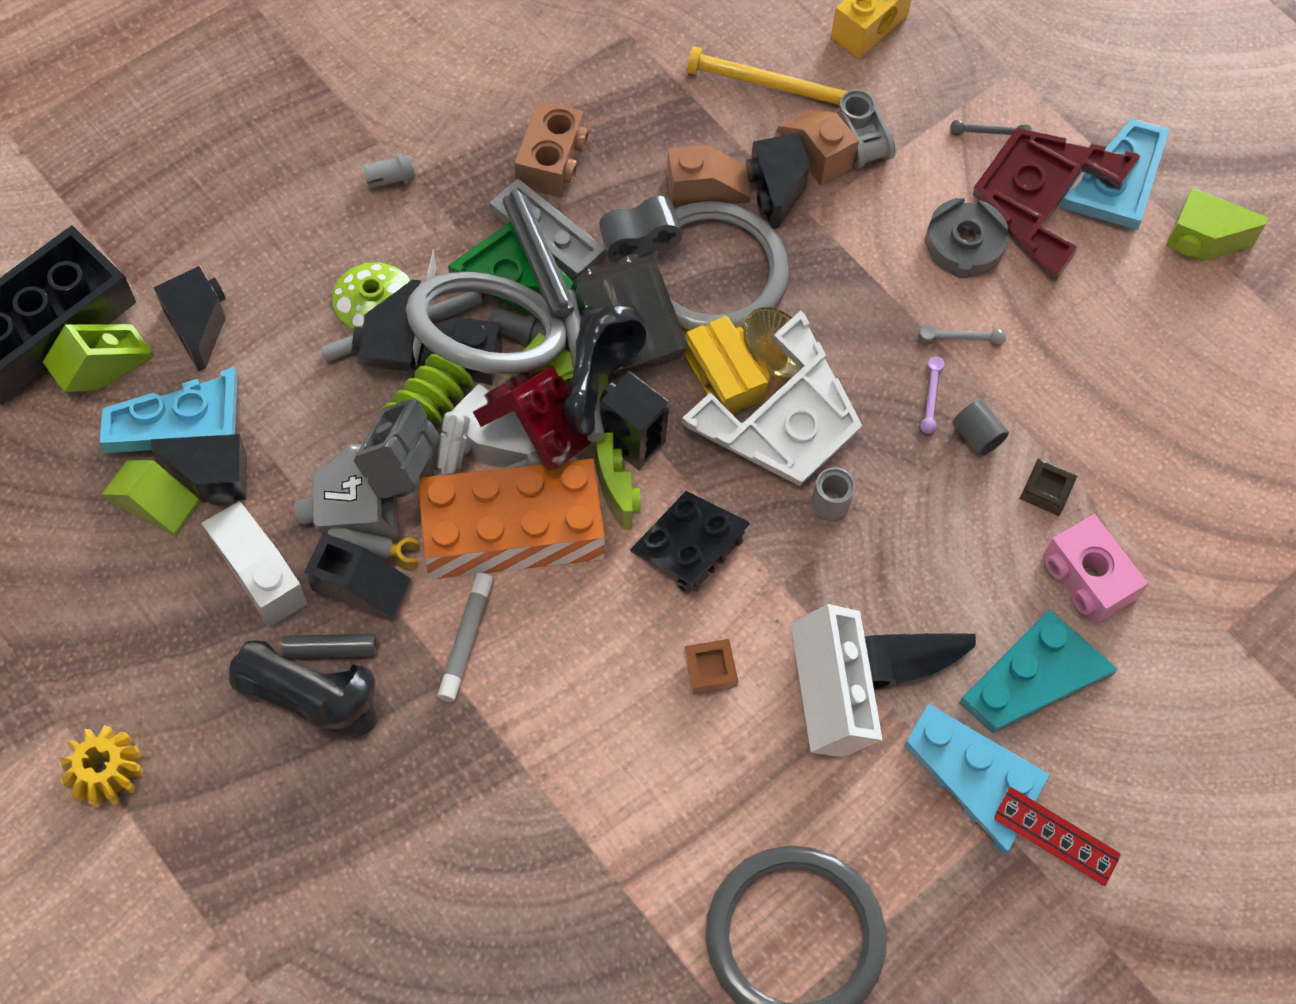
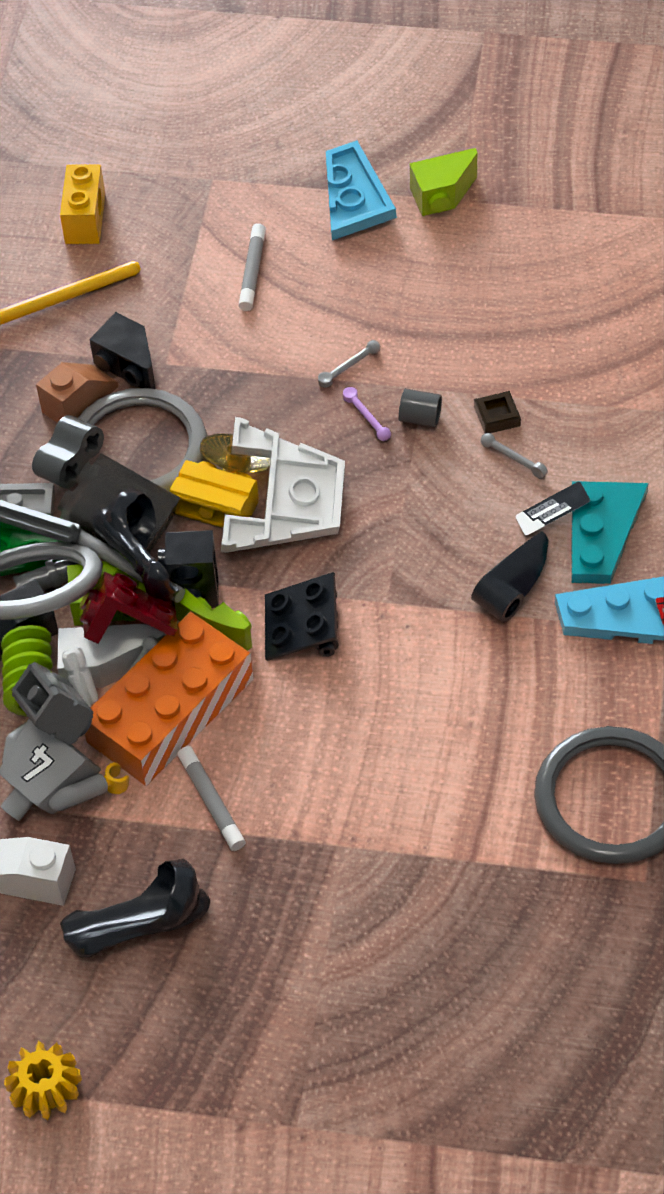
camera: 35 degrees left, 10 degrees down
dark grey piece [282,634,376,658] -> none
black slope [304,533,412,621] -> none
dark orange plate [684,639,738,694] -> none
nougat slope [776,110,859,186] -> none
white brick [791,604,883,758] -> none
light grey beam [811,467,855,521] -> none
light grey piece [837,89,896,169] -> none
dark grey plate [925,198,1008,278] -> none
dark grey hinge [950,119,1032,135] -> none
dark red wing [973,128,1141,281] -> none
bright pink brick [1042,514,1148,625] -> none
none -> light grey bar [238,224,266,311]
none -> light grey hinge [481,433,548,479]
none -> sticker [516,482,590,535]

